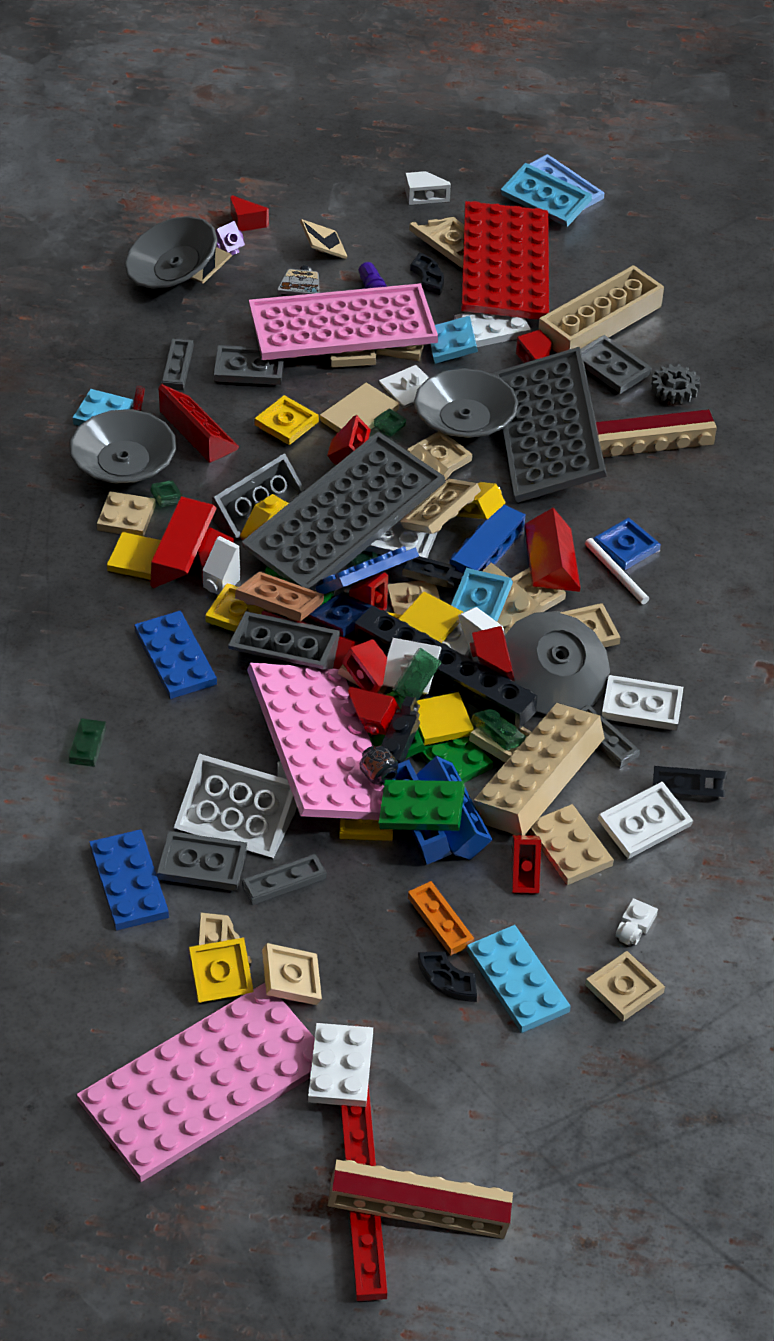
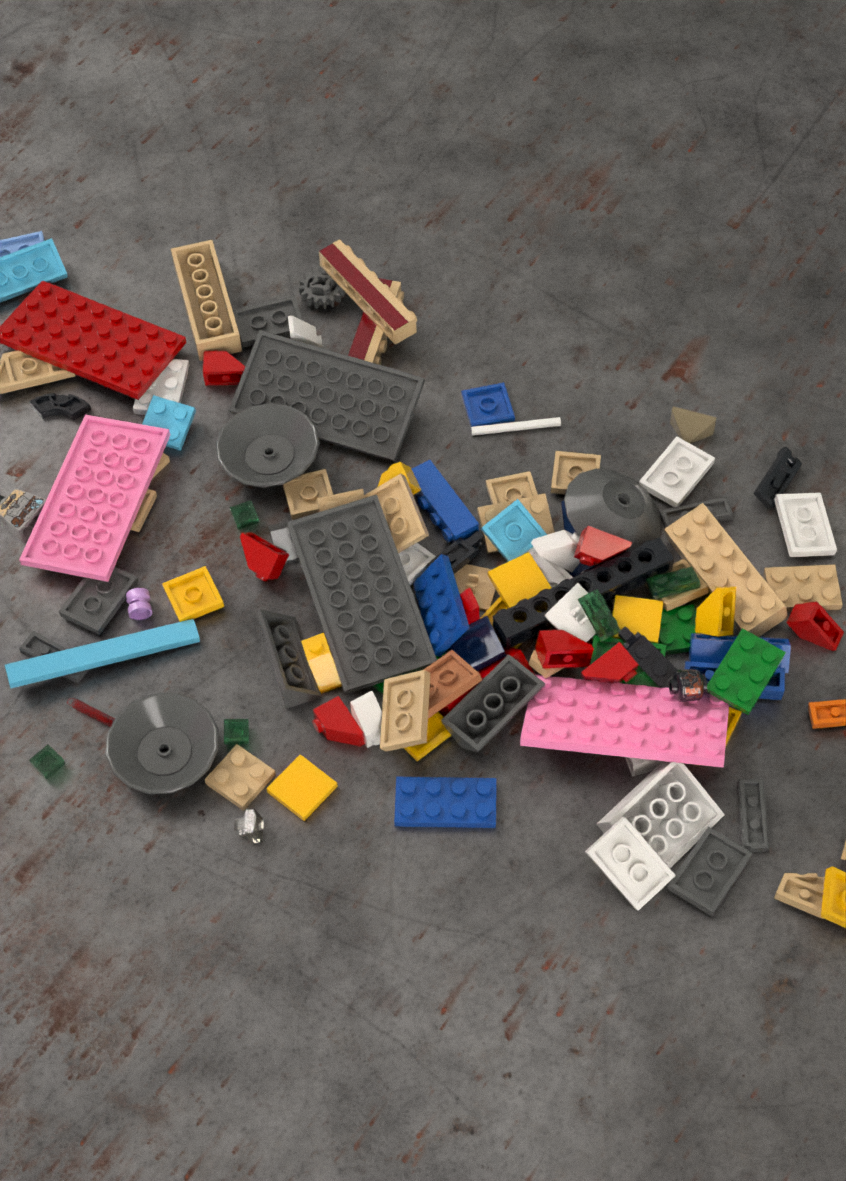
camera: 60 degrees left, 10 degrees up
clear green plate [69,718,106,767] -> none
medium azure plate [73,389,133,426] -> none
blue plate [89,829,169,931] -> none
red slope [150,496,216,589] -> none
red slope [158,384,239,463] -> none
tan tile [320,382,399,432] -> none
dark purple axle [358,262,387,289] -> none
white piece [379,365,429,408] -> none
red slope [524,508,581,592] -> none
none -> medium azure tile [5,619,200,689]
none -> clear green plate [29,744,65,780]
none -> lavender wheel [126,588,152,620]
none -> clear smoke tile [234,809,264,843]
none -> white slope [288,316,323,348]
none -> brick [319,239,417,345]
none -> tan plate [380,670,430,752]
none -> white plate [585,817,676,911]
none -> dark tan slope [670,406,717,444]
none -> yellow slope [695,586,736,637]

